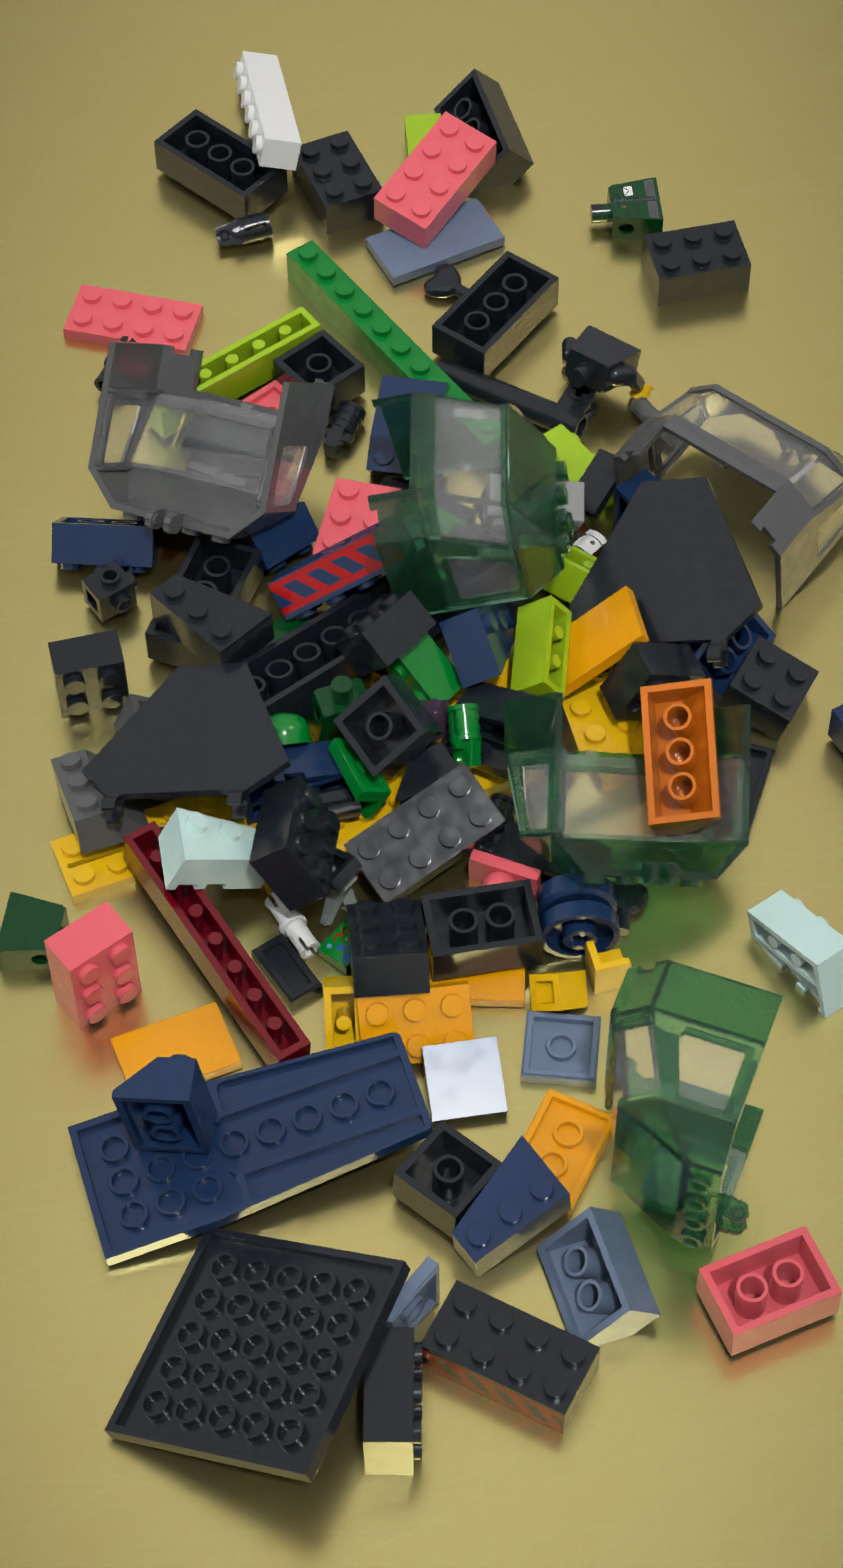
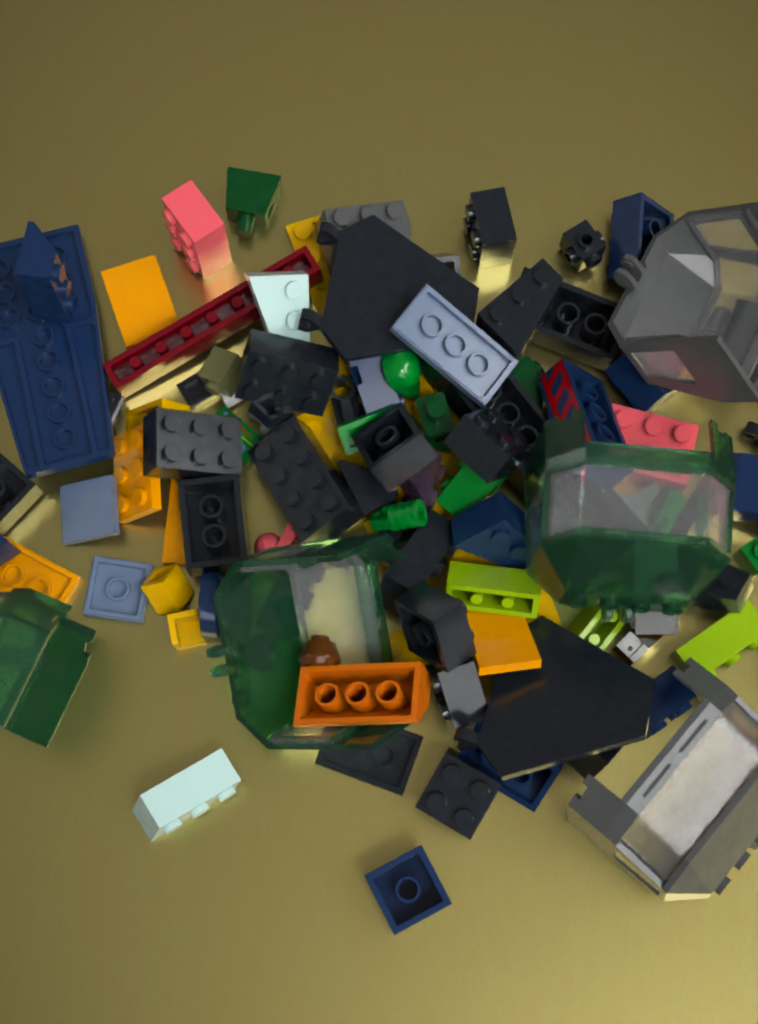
camera: 90 degrees right, 20 degrees up
black tile [579,448,616,520] -> none
none -> olive brick [197,346,241,397]
none -> reddish brown cone [298,635,341,667]
none -> sand blue tile [389,284,519,408]
none -> black brick [394,581,477,673]

